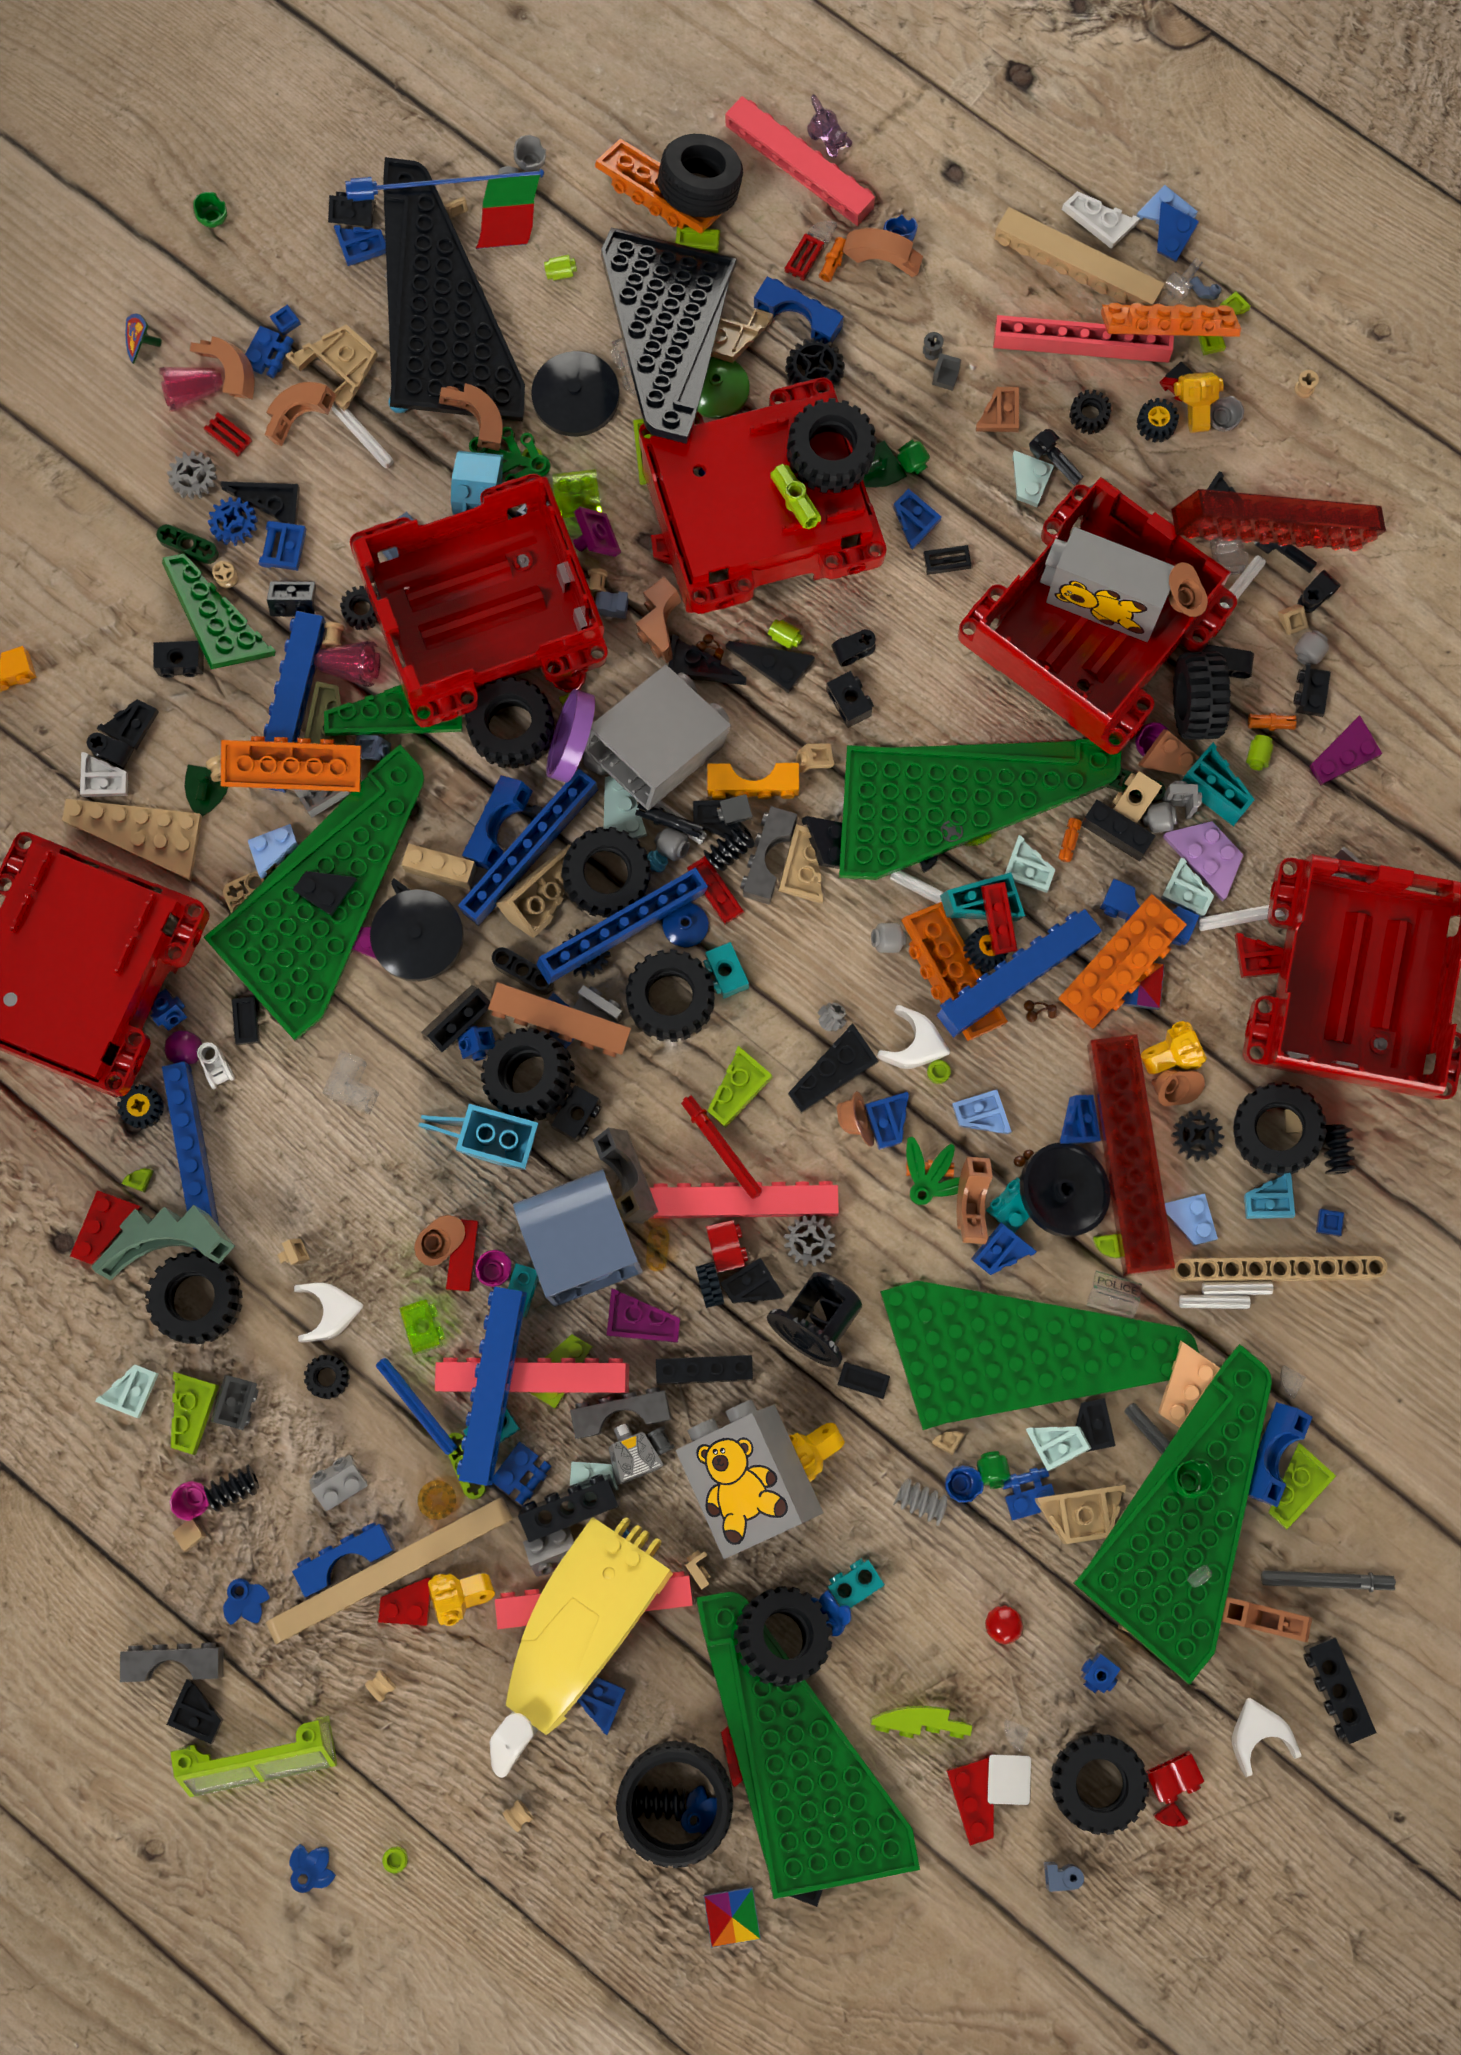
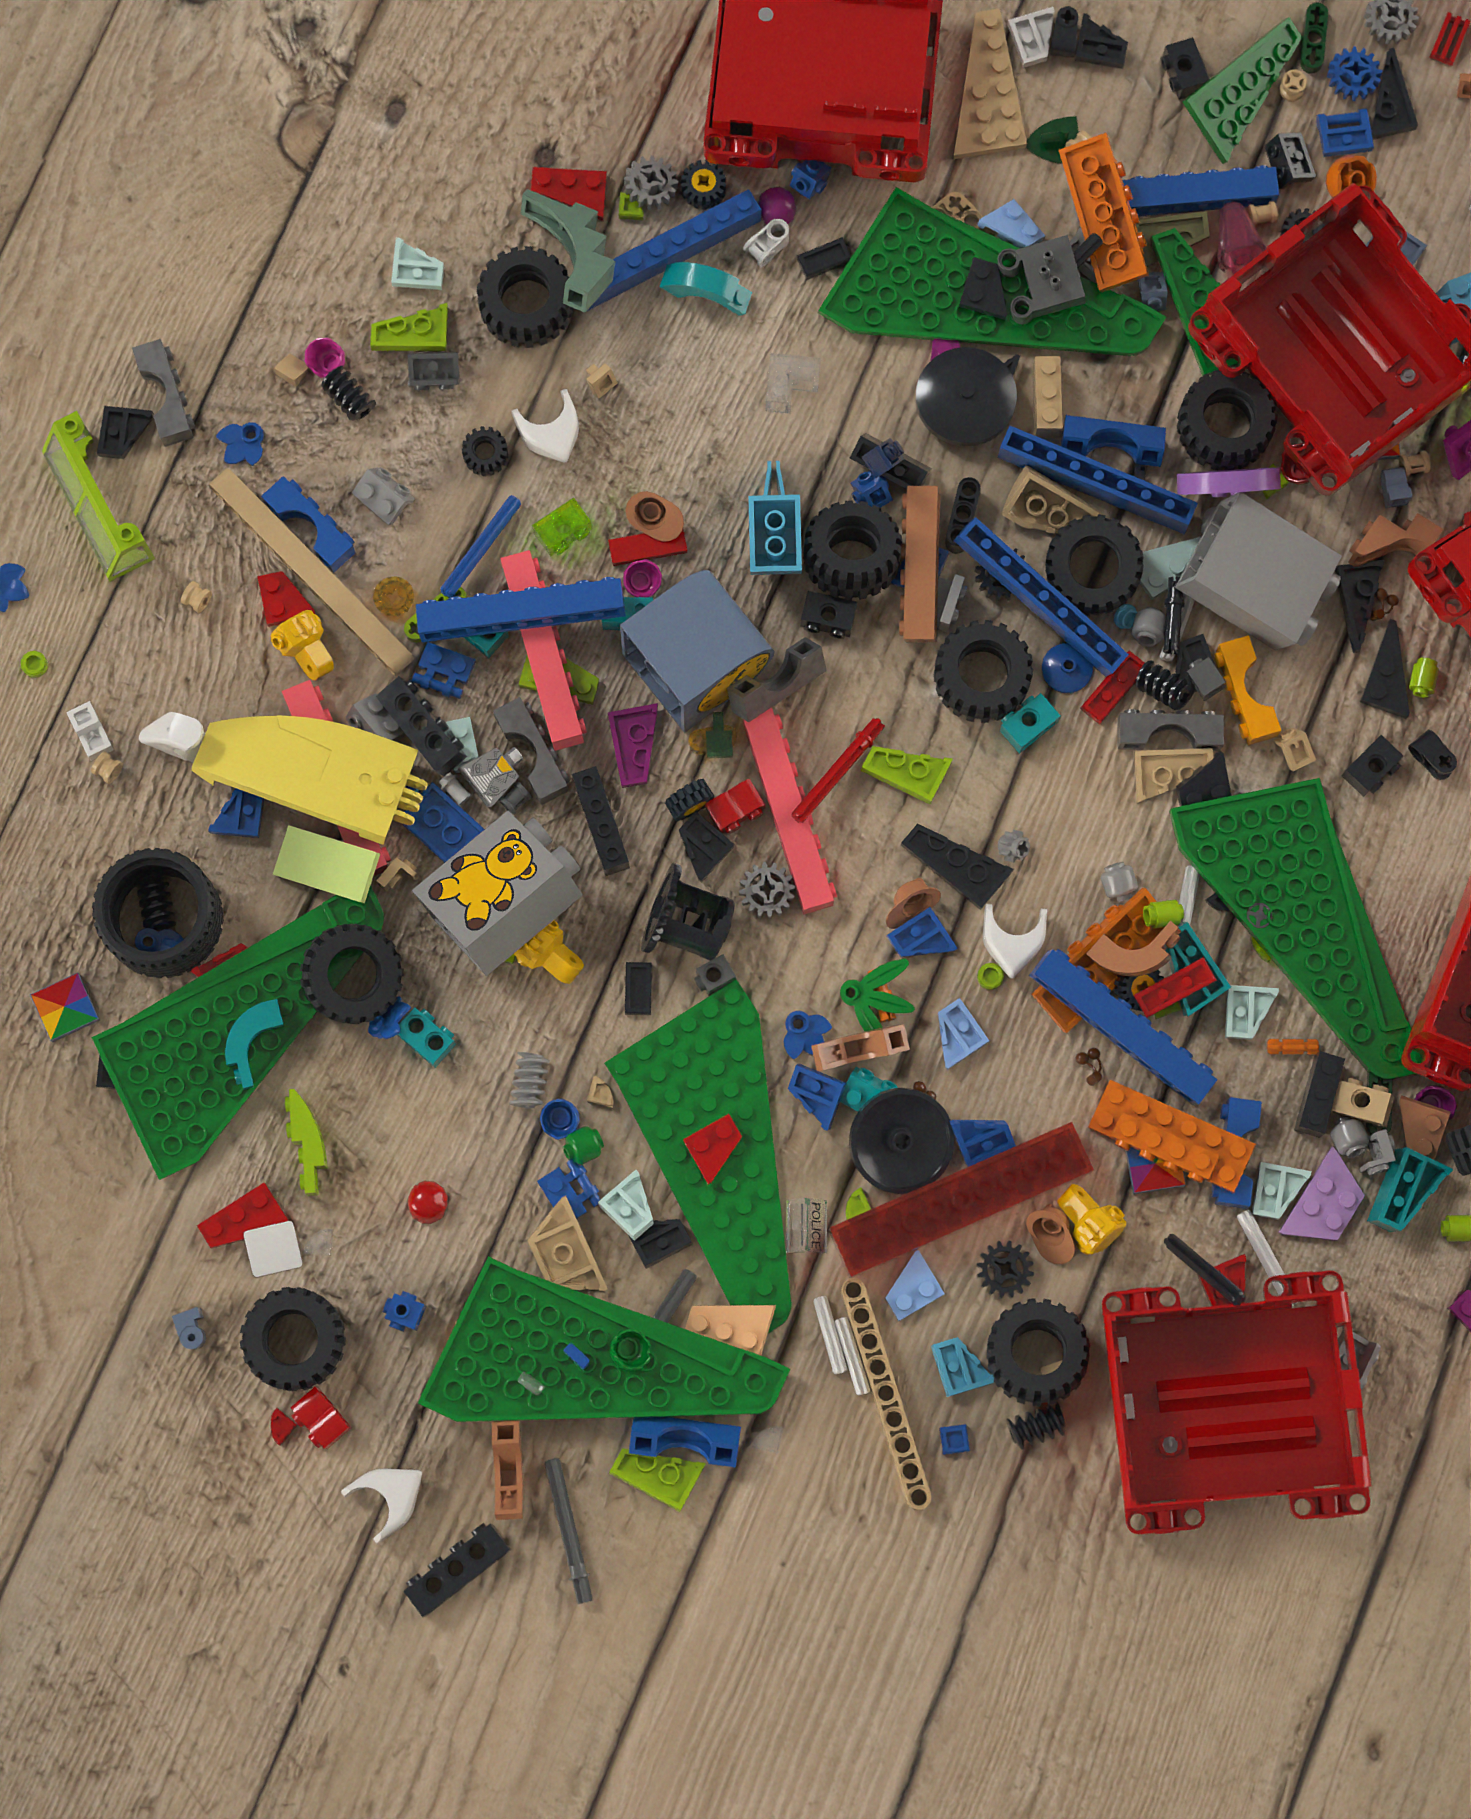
camera: 70 degrees right, 0 degrees up
none -> white slope [66,701,114,761]
none -> teal arch [225,999,284,1090]
none -> yellowish green tile [273,825,380,904]
none -> blue tile [401,782,485,863]
none -> white pin [439,773,471,806]
none -> blue tile [563,1343,590,1370]
none -> light grey gear [624,156,678,210]
none -> teal arch [659,262,752,316]
none -> red wing [683,1114,742,1185]
none -> dark grey brick [694,954,736,996]
none -> clear green plate [706,712,733,759]
none -> blue plate [783,1011,832,1059]
none -> dark blue slope [862,438,904,478]
none -> dark grey piece [997,233,1103,325]
none -> nougat arch [1087,921,1181,977]
none -> lime brick [1143,899,1184,928]
none -> black axle [1164,1234,1246,1306]
none -> orange cylinder [1326,155,1377,198]

